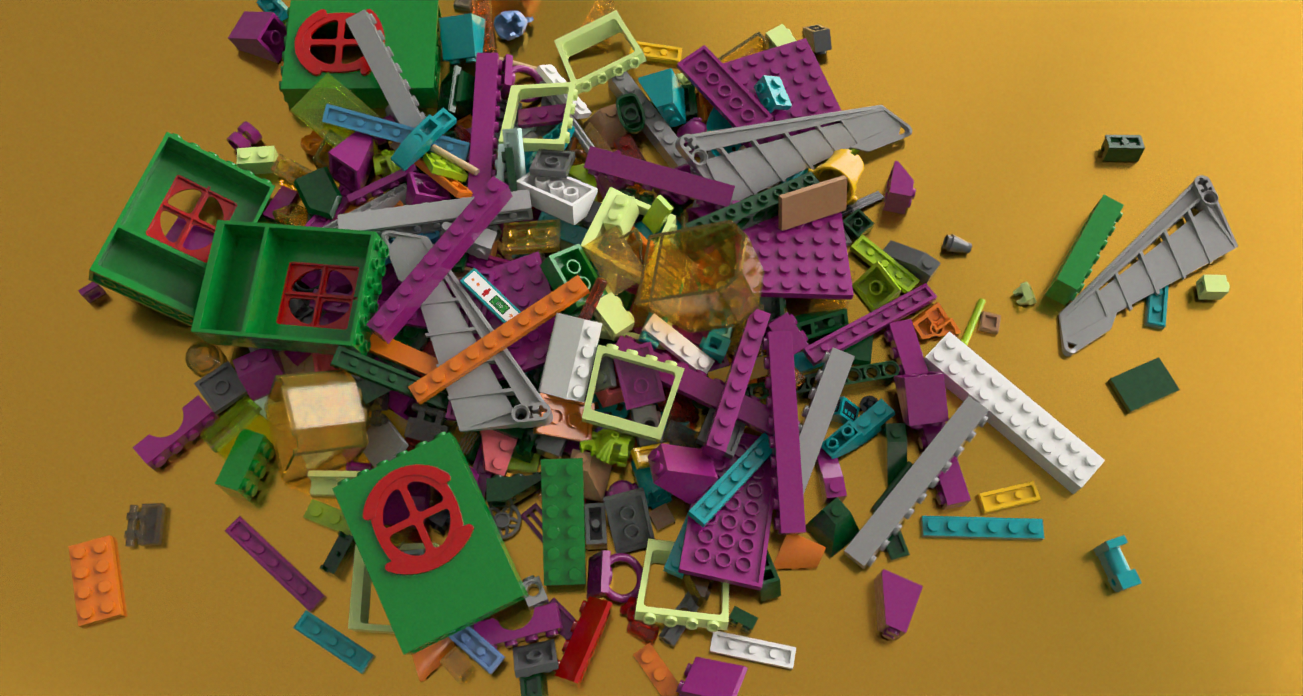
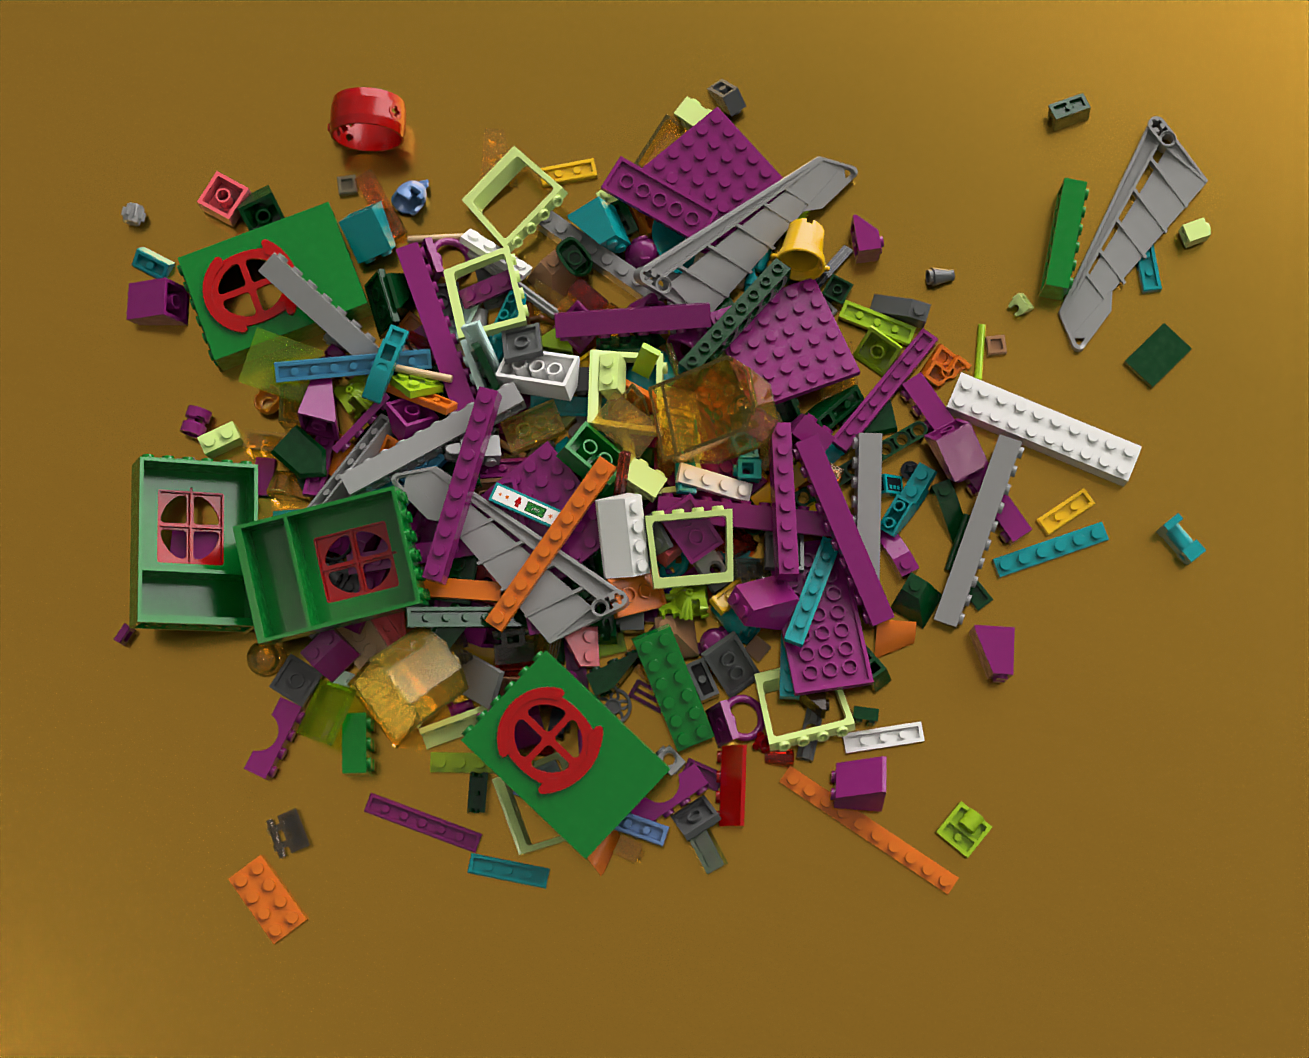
camera: 15 degrees left, 10 degrees up
teal bracket [754,75,792,114] -> none
medium nougat tile [779,175,847,231] -> none

